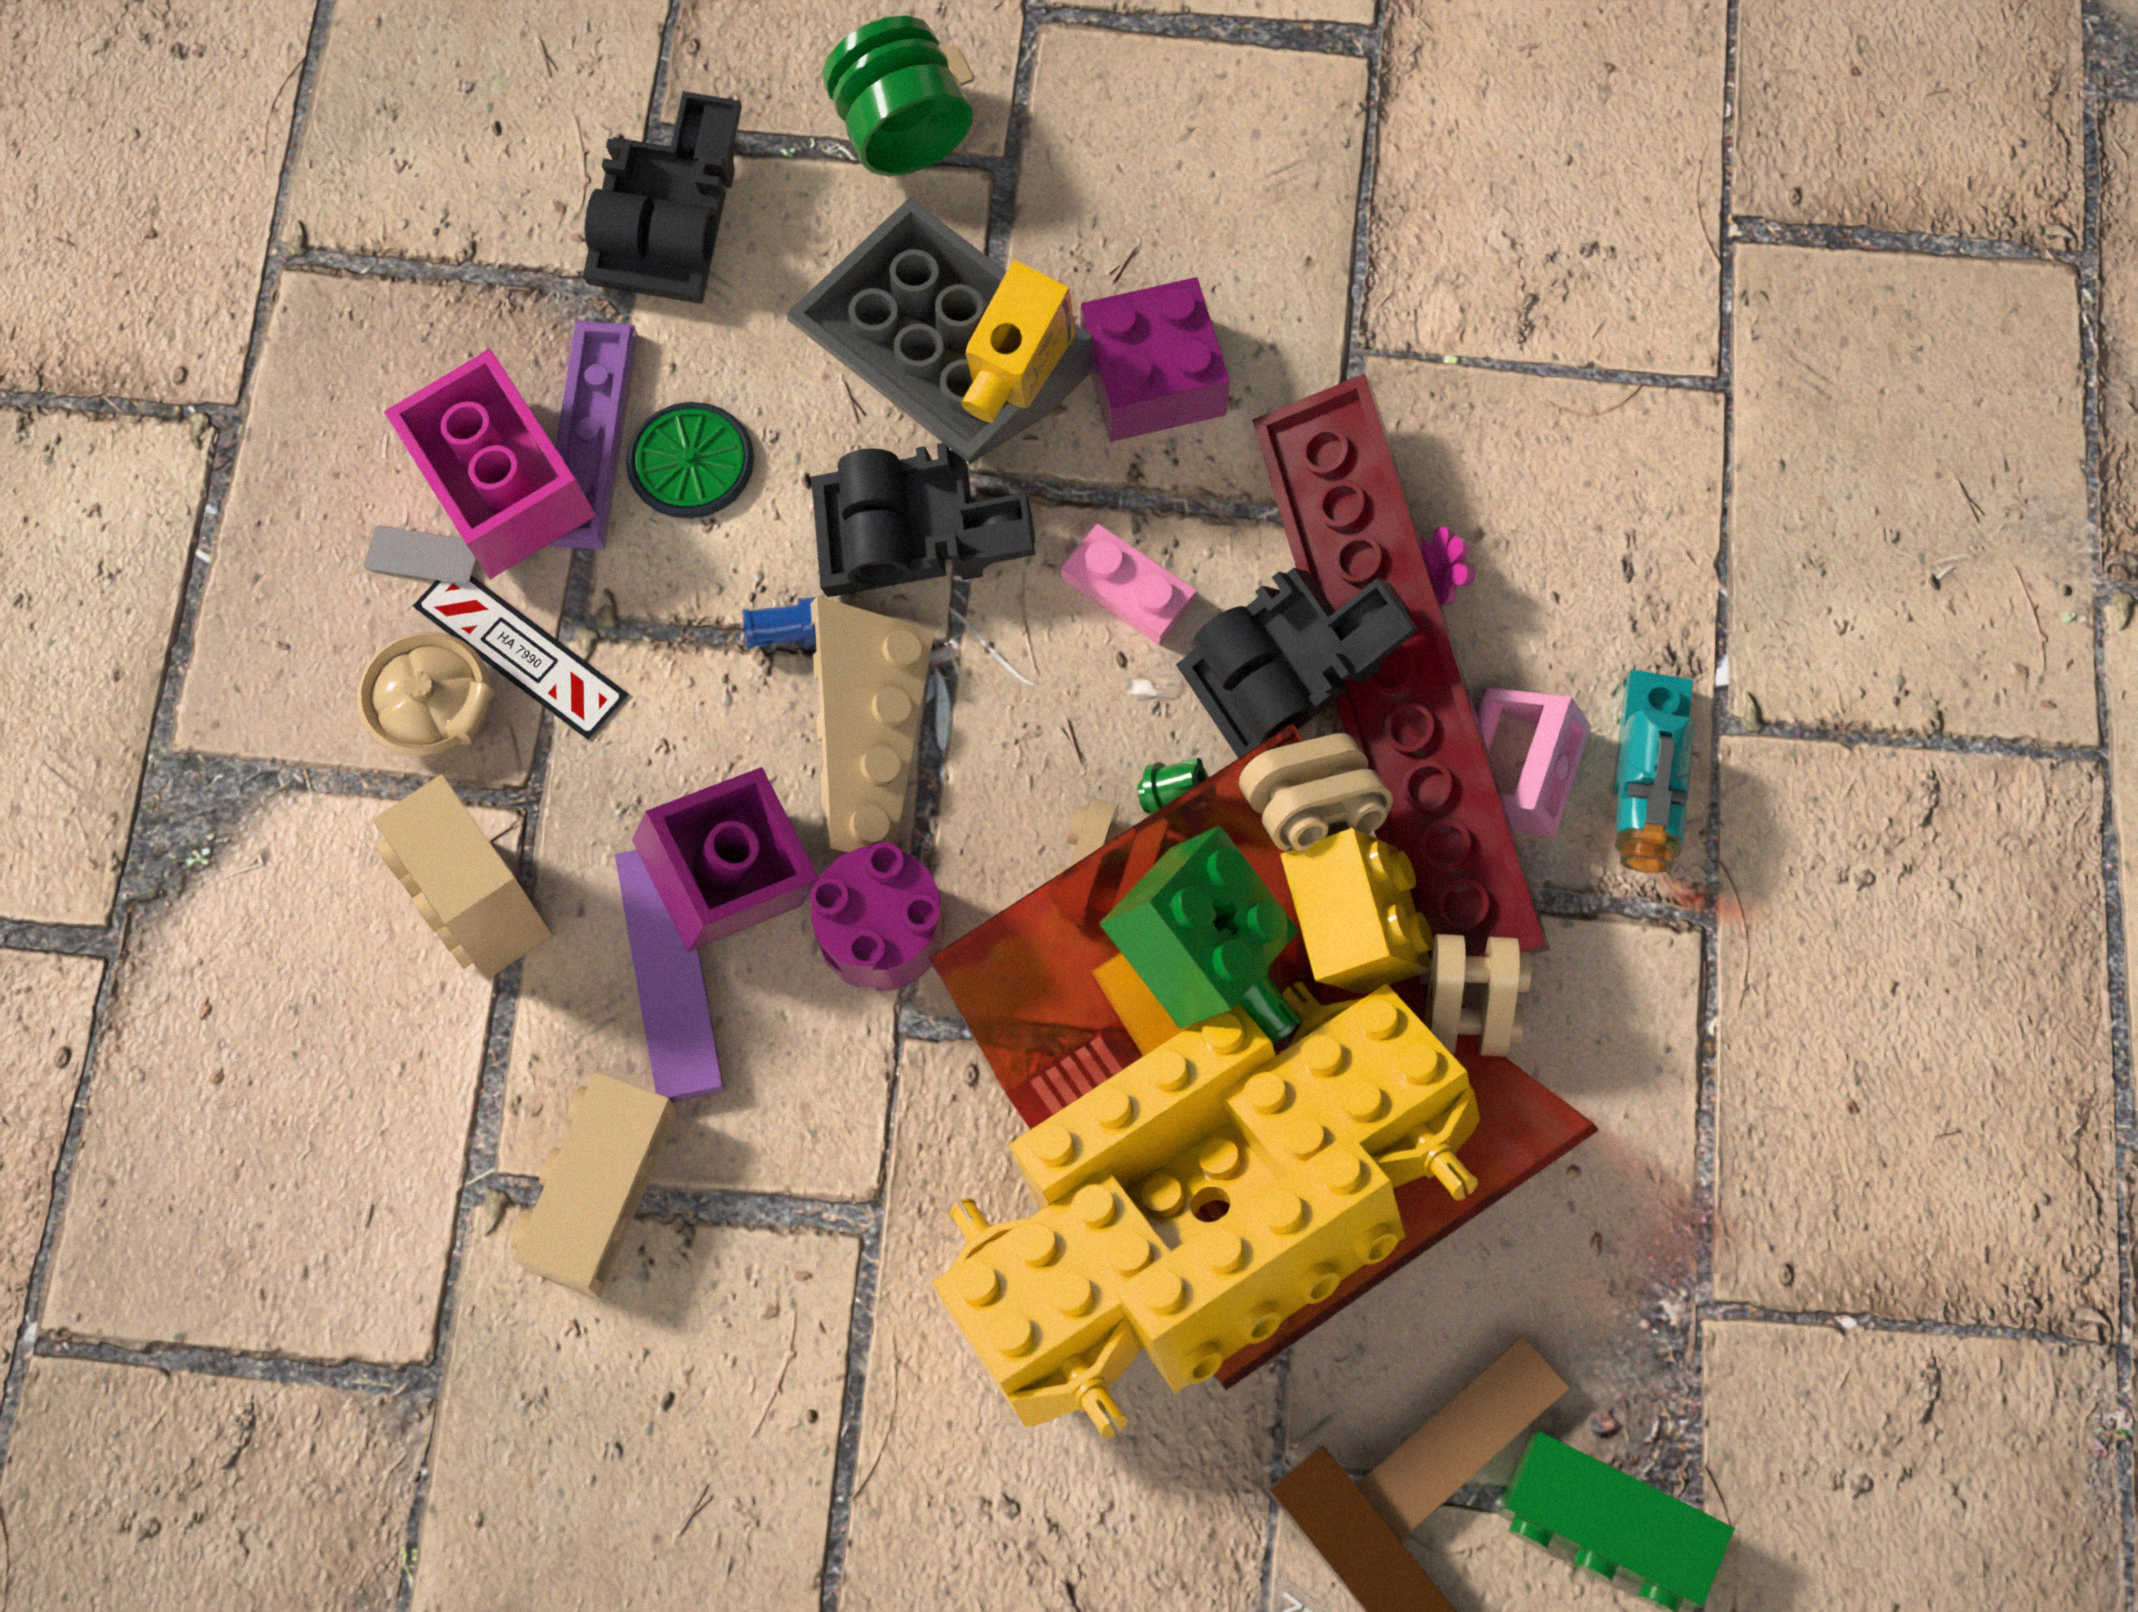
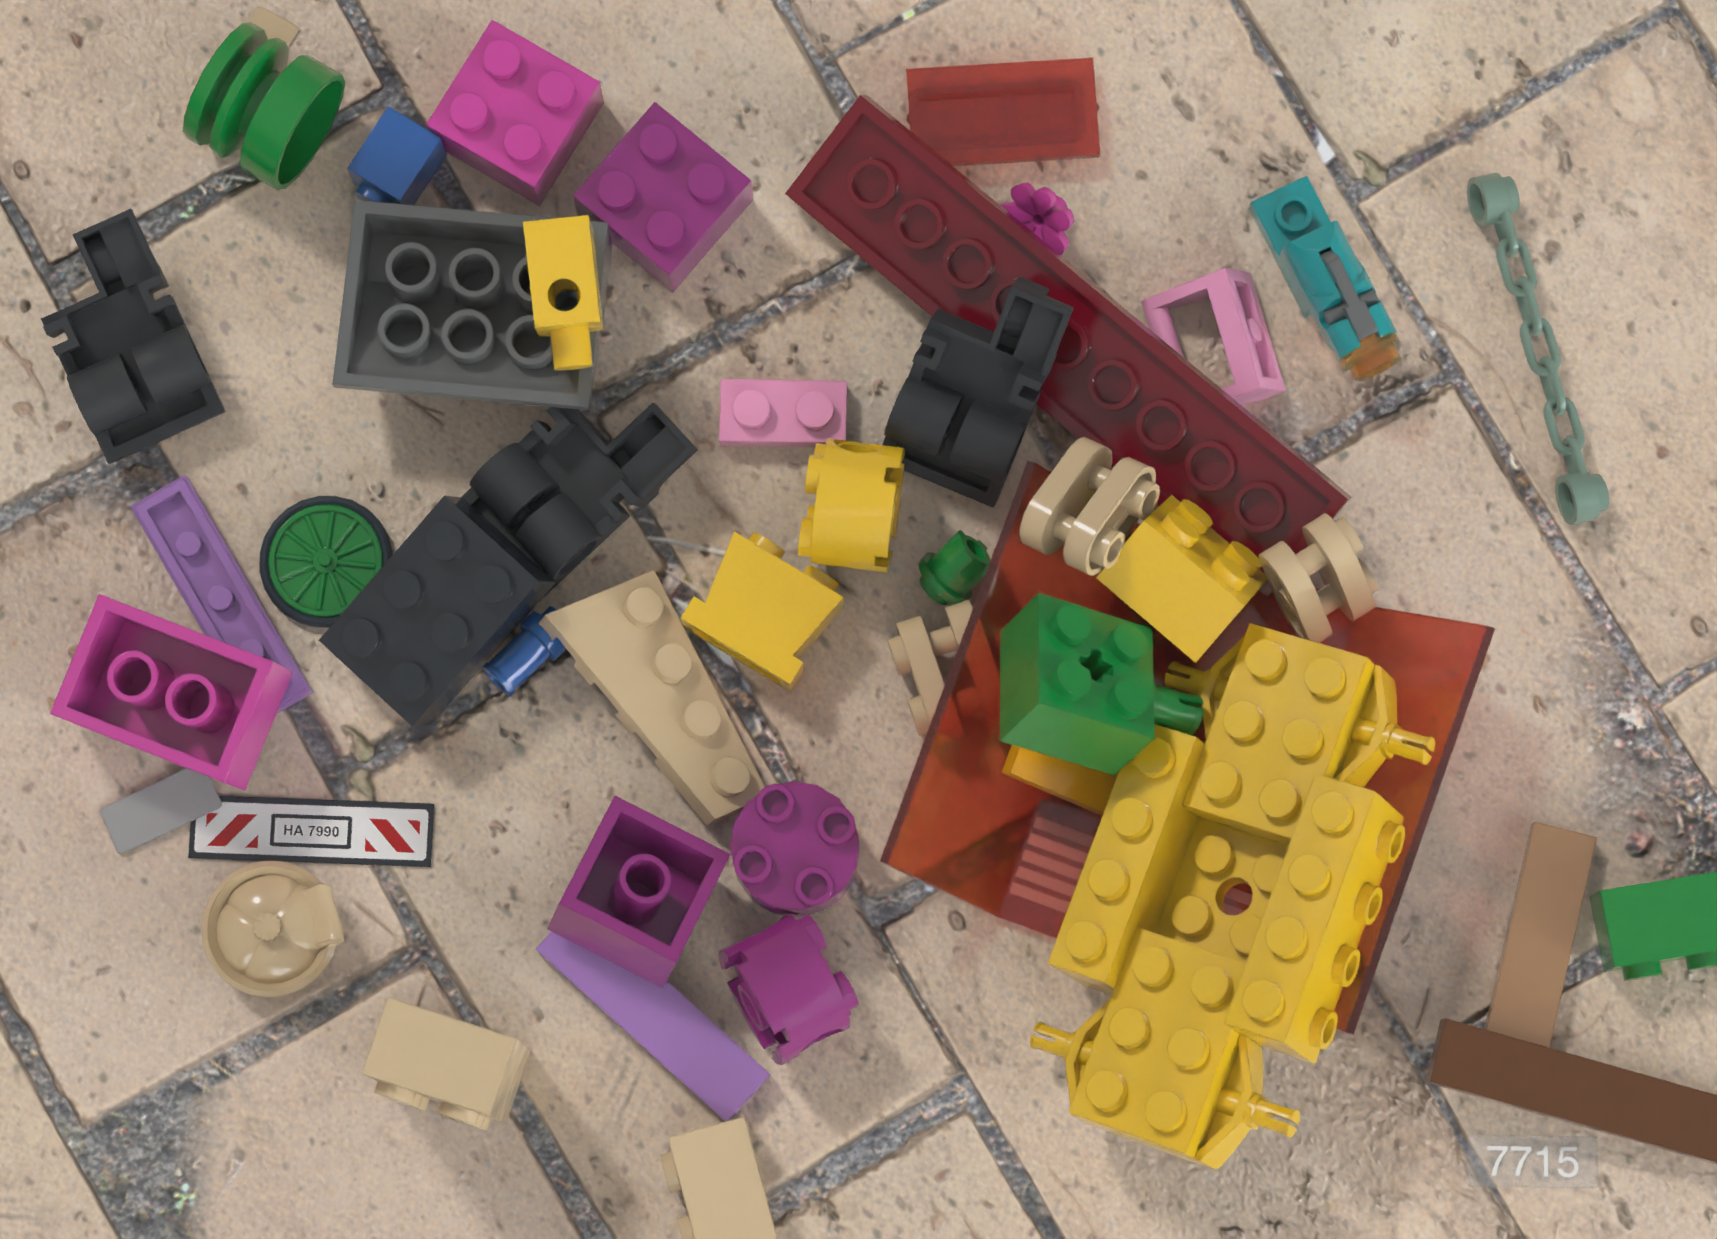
camera: 35 degrees left, 10 degrees up
none -> black brick [319,495,556,727]
none -> blue brick [347,106,447,205]
none -> dark pink brick [426,20,604,206]
none -> yellow hips [680,531,844,693]
none -> magenta brick [719,914,859,1065]
none -> yellow brick [798,438,905,573]
none -> clear red piece [906,58,1100,166]
none -> sand green piece [1467,172,1609,525]

